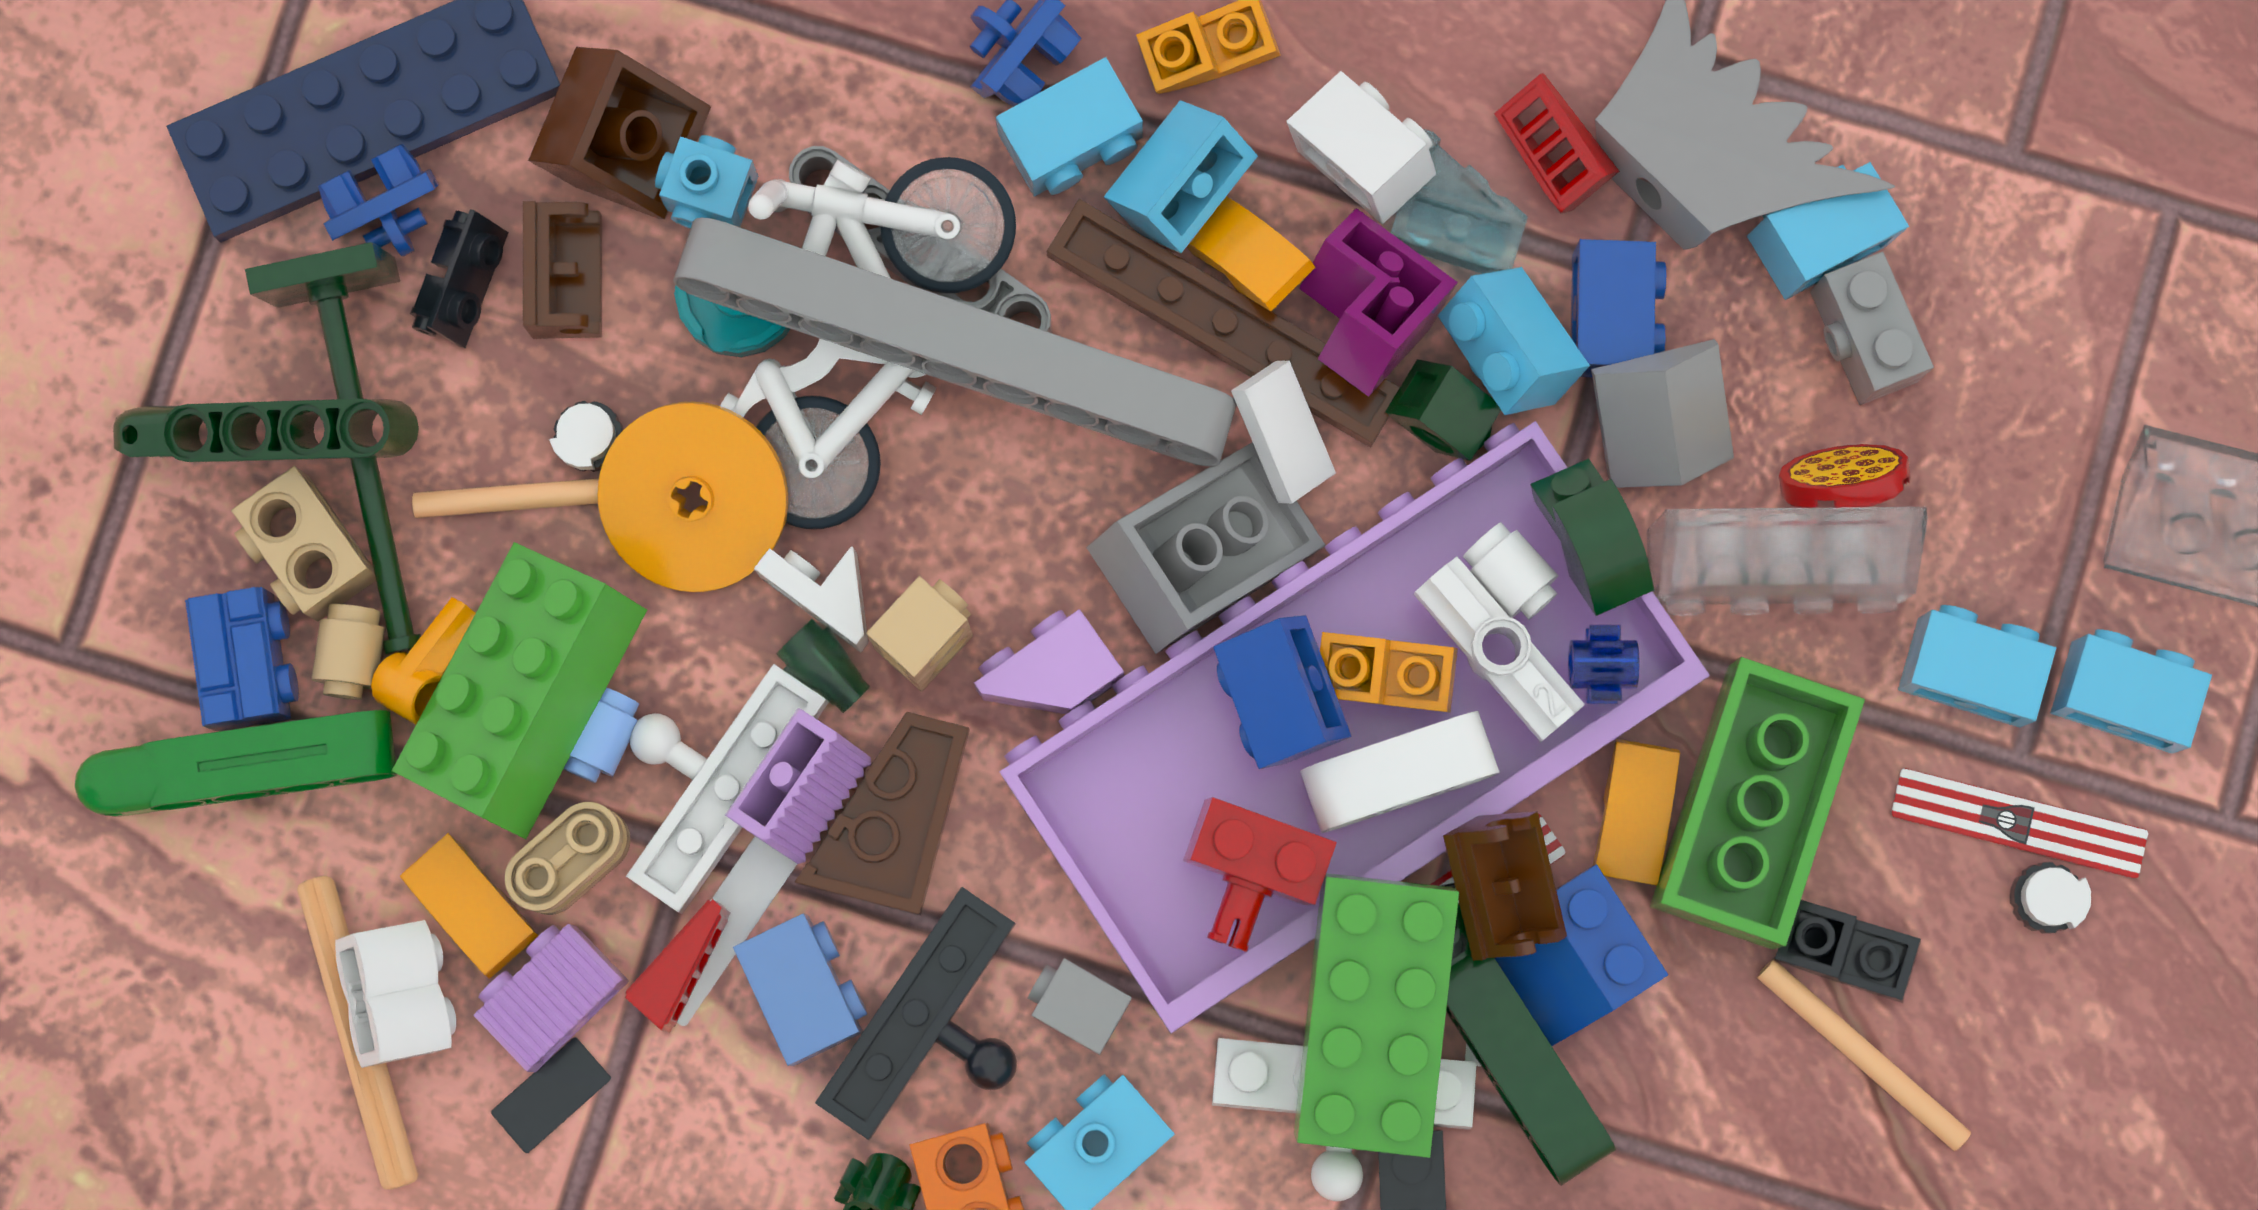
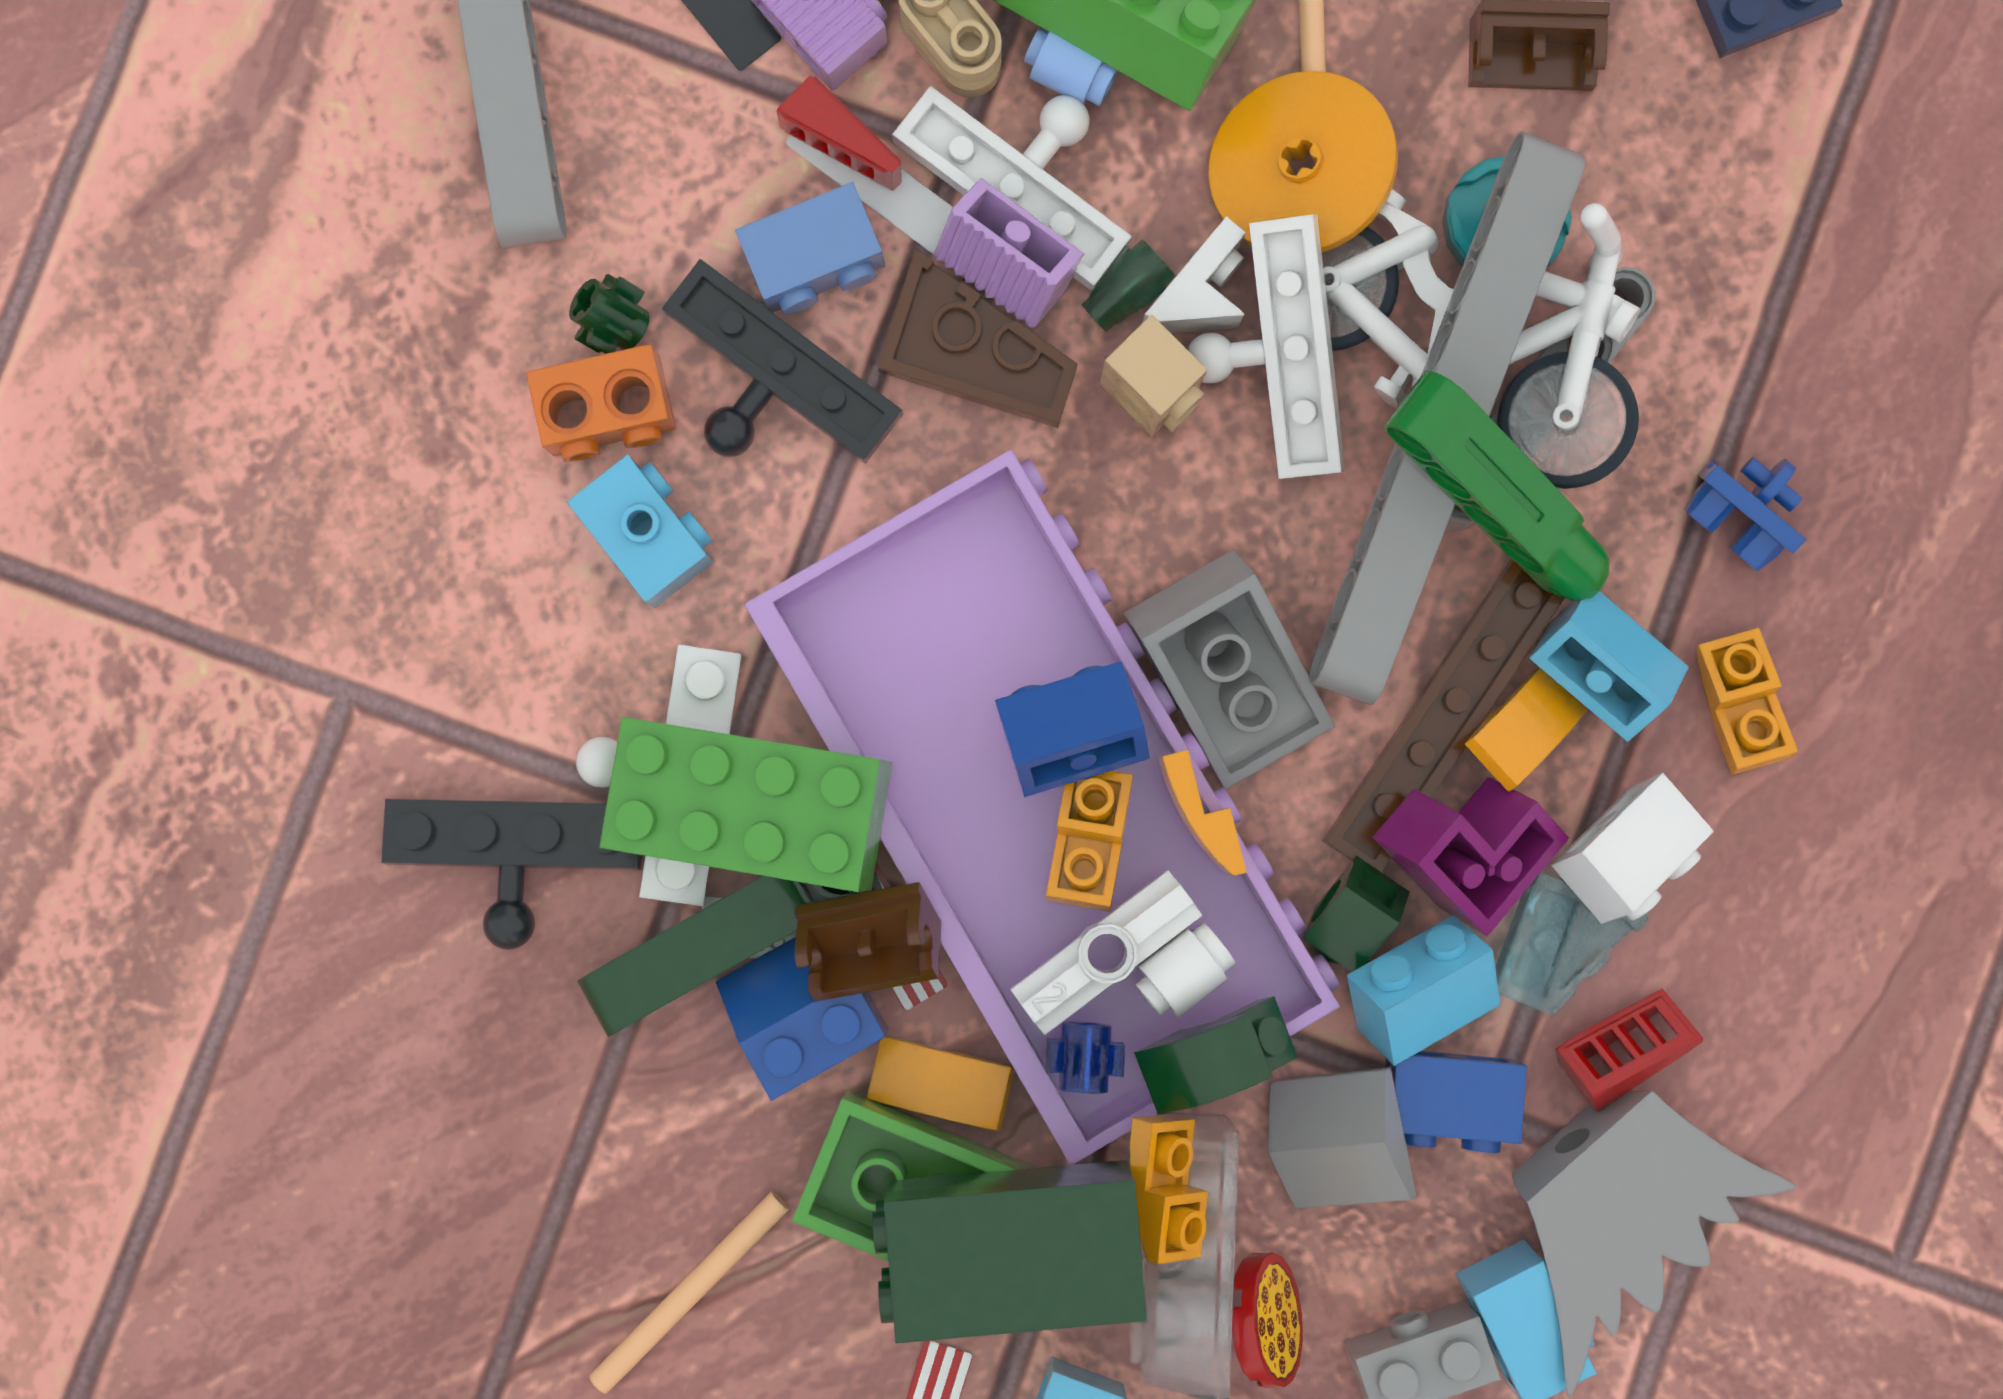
camera: 90 degrees right, 5 degrees up
reddish brown slope [528,47,711,219] -> none
white piece [549,401,624,472] -> none
medium azure brick [655,135,759,228] -> none
lavender slope [974,609,1124,714] -> none
medium azure brick [996,57,1143,197] -> none
light grey brick [1028,959,1132,1055] -> none
red brick [1183,797,1337,952] -> none
white tile [1231,361,1336,504] -> none
white beam [1300,711,1500,833] -> none
black slope [1775,900,1921,1003] -> none
none -> dark green brick [872,1160,1147,1344]
none -> light orange slope [1130,1114,1208,1264]
none -> light orange slope [1158,750,1247,876]
none -> white plate [1187,214,1345,479]
none -> green piece [1384,370,1610,601]

